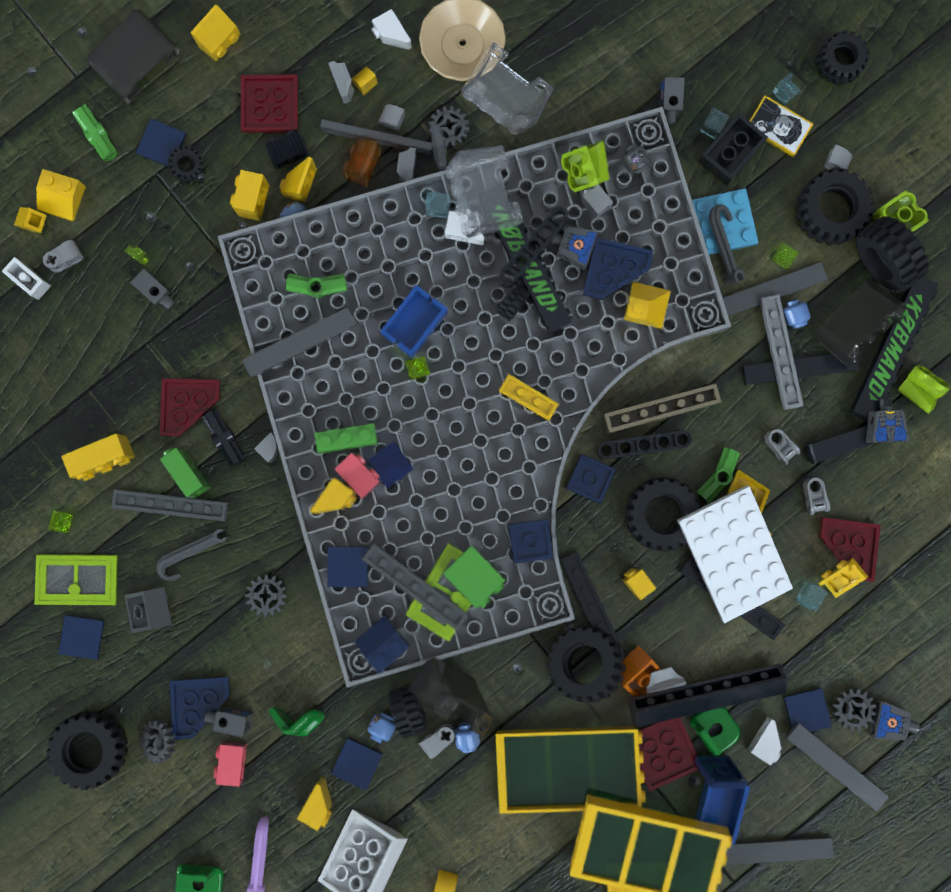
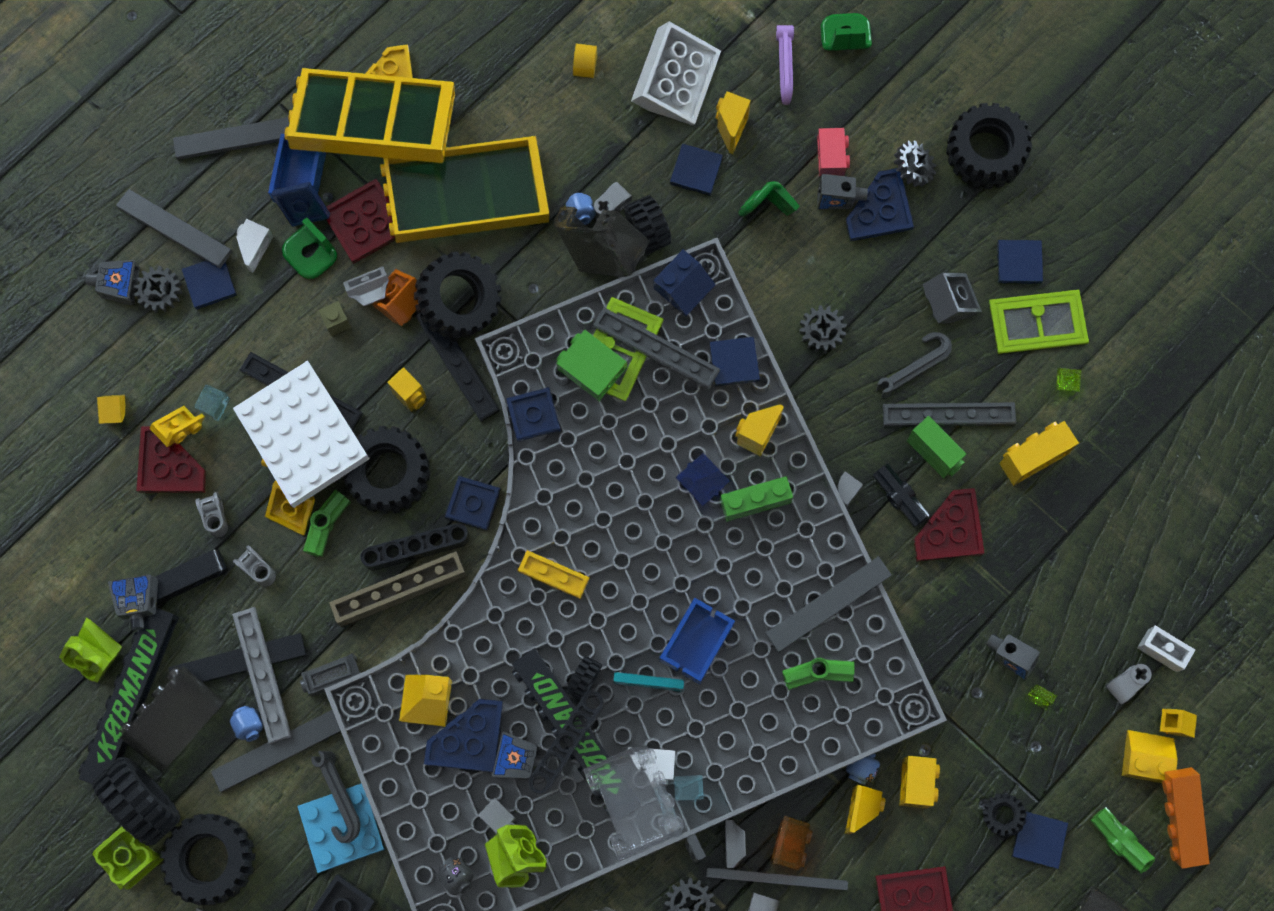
camera: 175 degrees right, 10 degrees down
black brick [264,130,310,169] -> none
coral brick [335,453,380,498] -> none
medium blue head [367,712,396,743] -> none
clear neon green tile [405,356,430,380] -> none
black brick [629,664,787,728] -> none
clear neon green plate [771,243,799,270] -> none
none -> yellow brick [97,395,125,424]
none -> dark grey window [300,653,362,697]
none -> olive brick [319,301,351,336]
none -> teal tile [613,672,684,692]
none -> orange brick [1162,767,1210,868]

